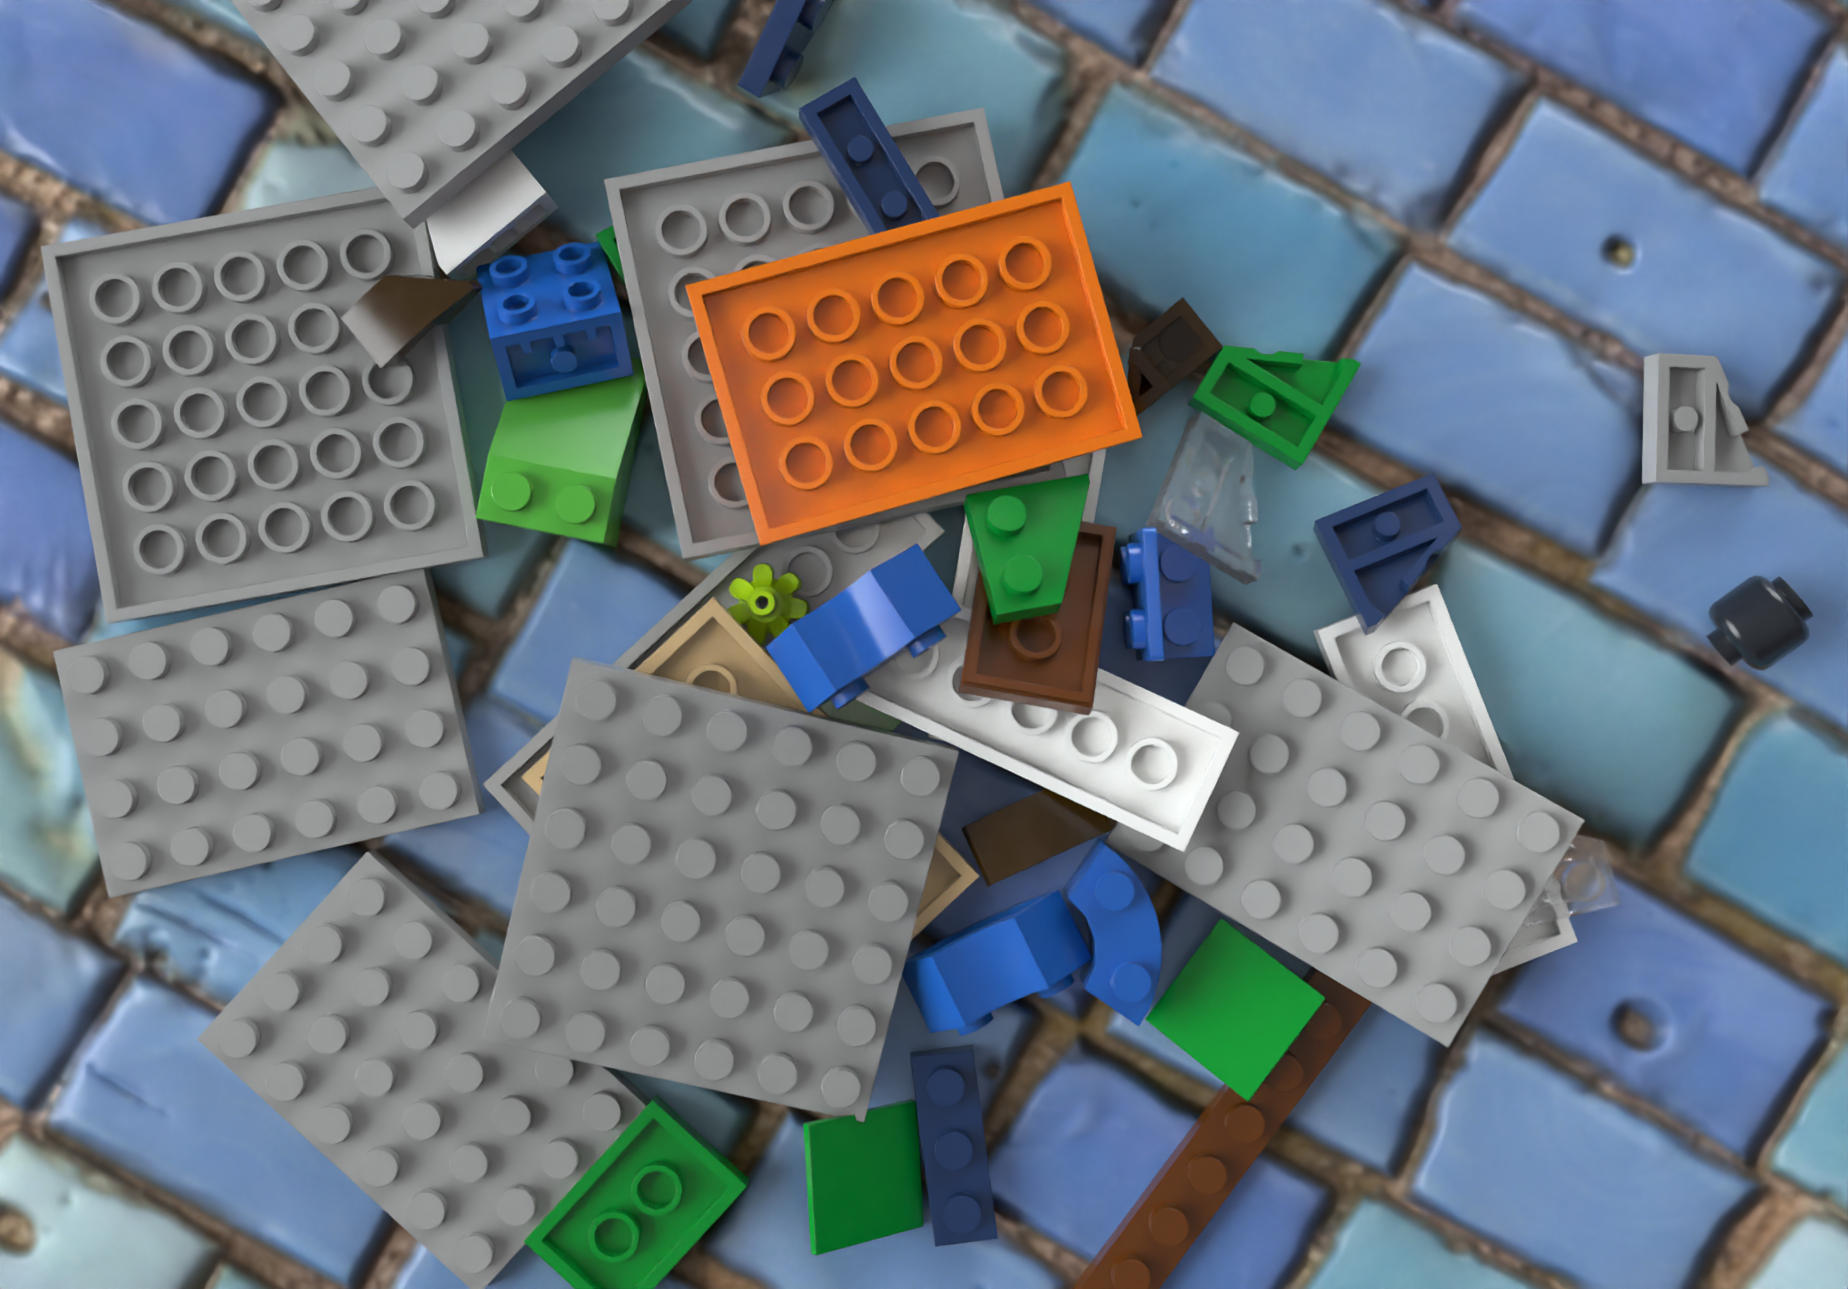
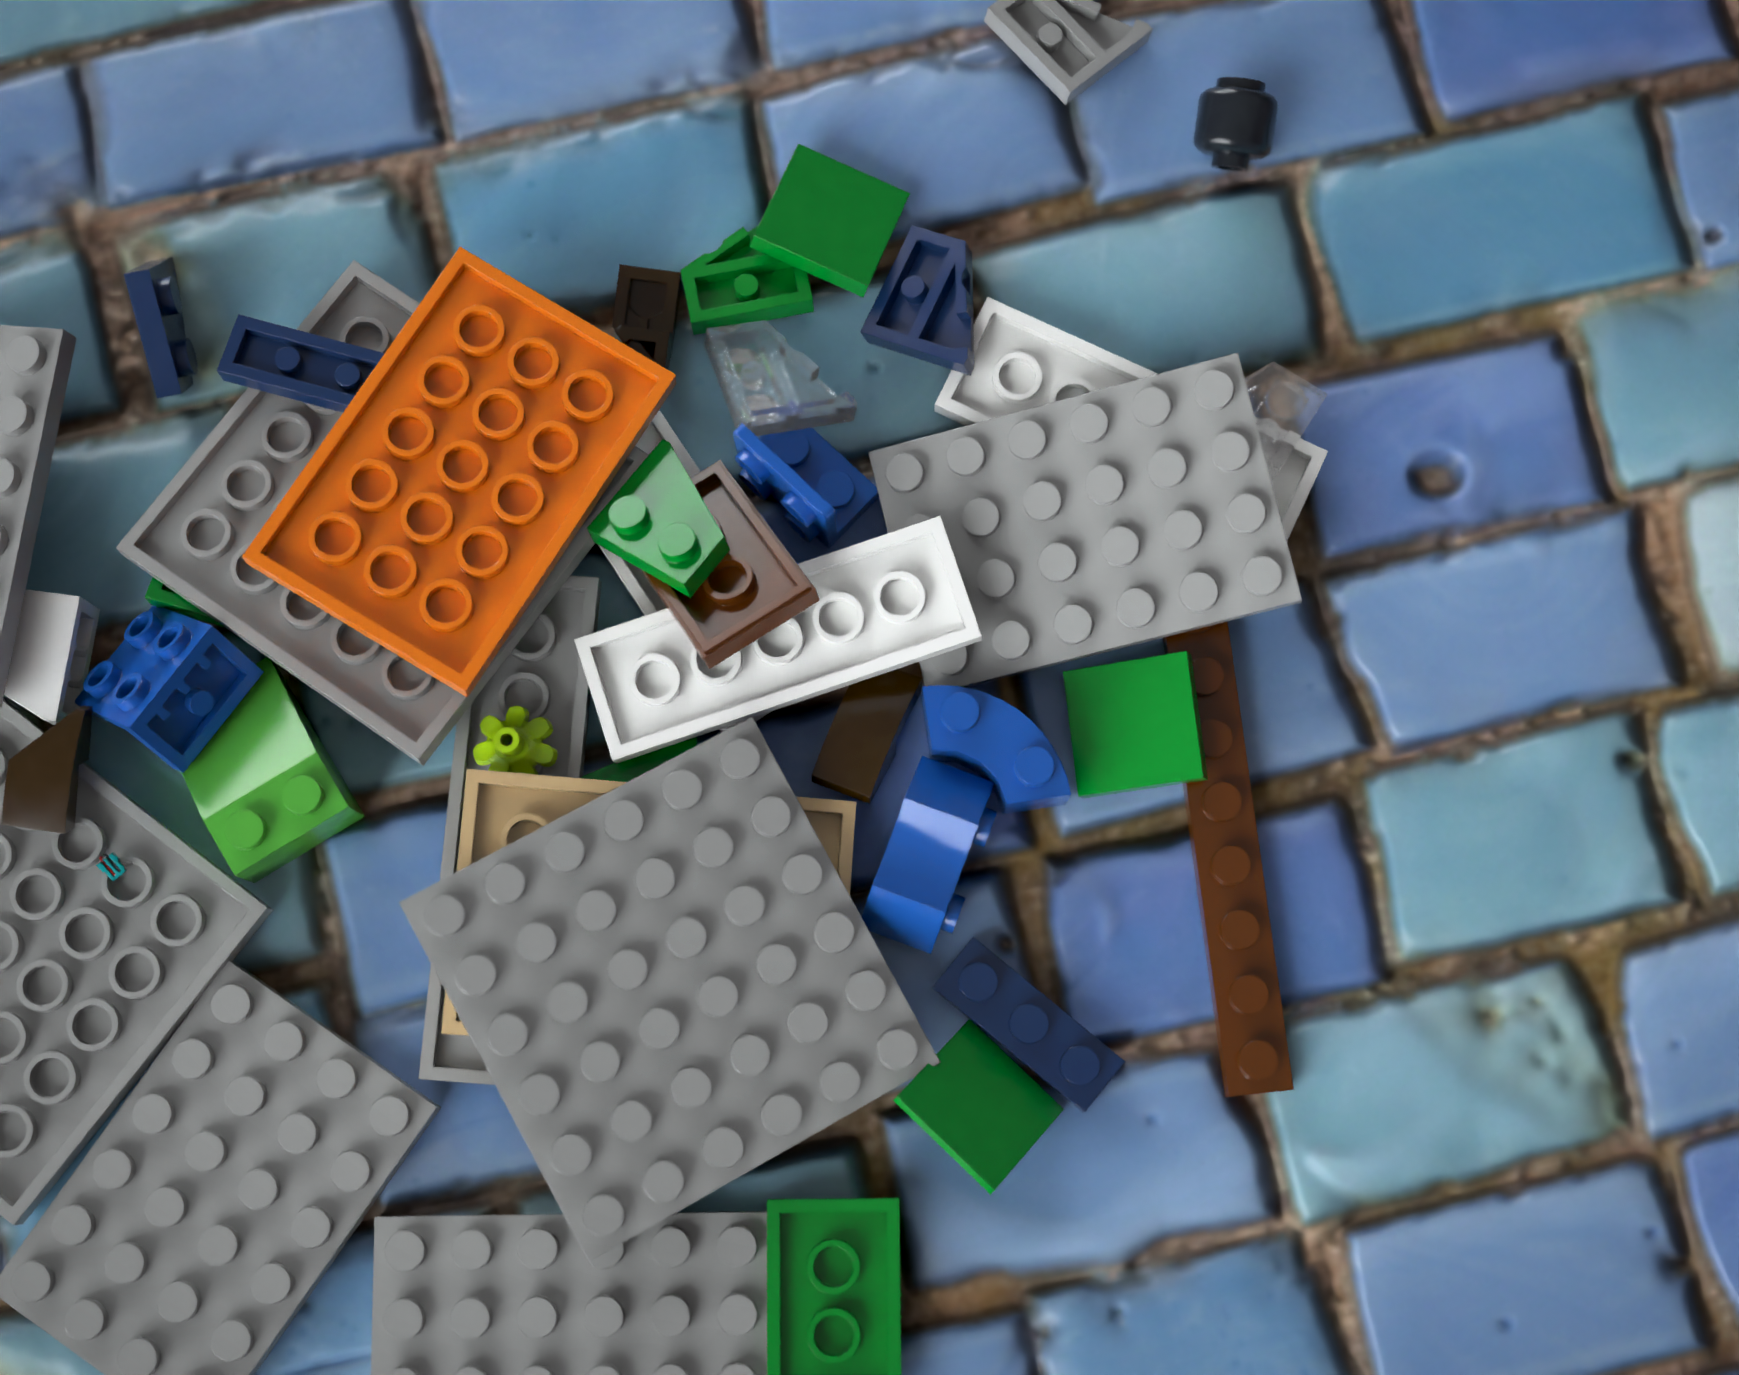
camera: 40 degrees left, 10 degrees down
blue brick [766,543,961,713] -> none
none -> teal piece [96,852,127,881]
none -> green tile [750,143,910,298]

